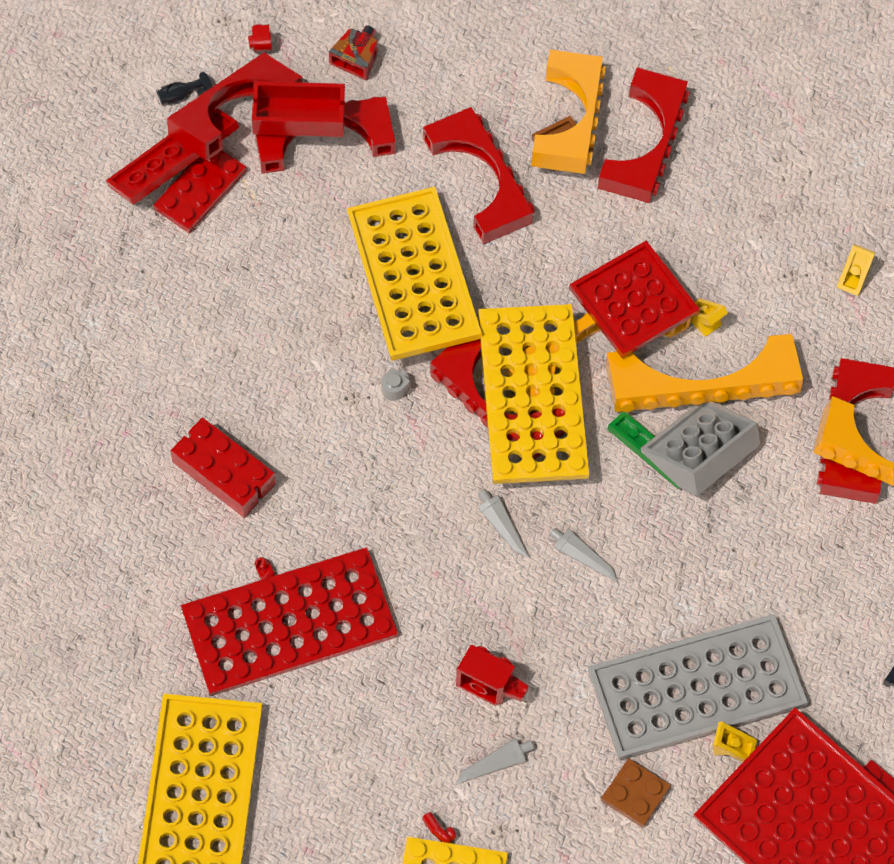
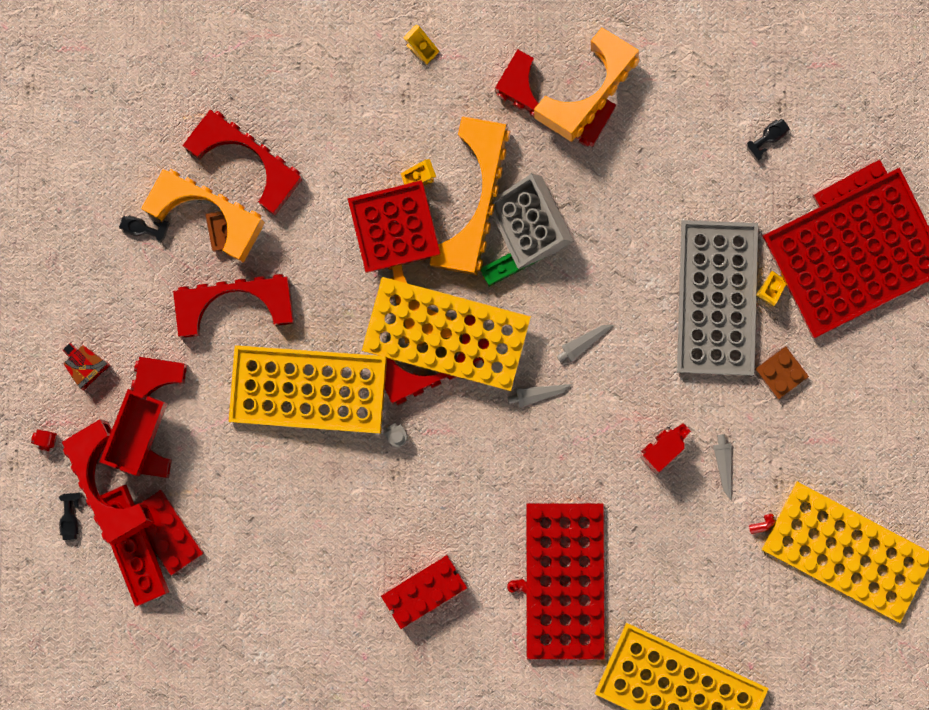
camera: 65 degrees left, 20 degrees up
none -> black piece [119,215,170,242]

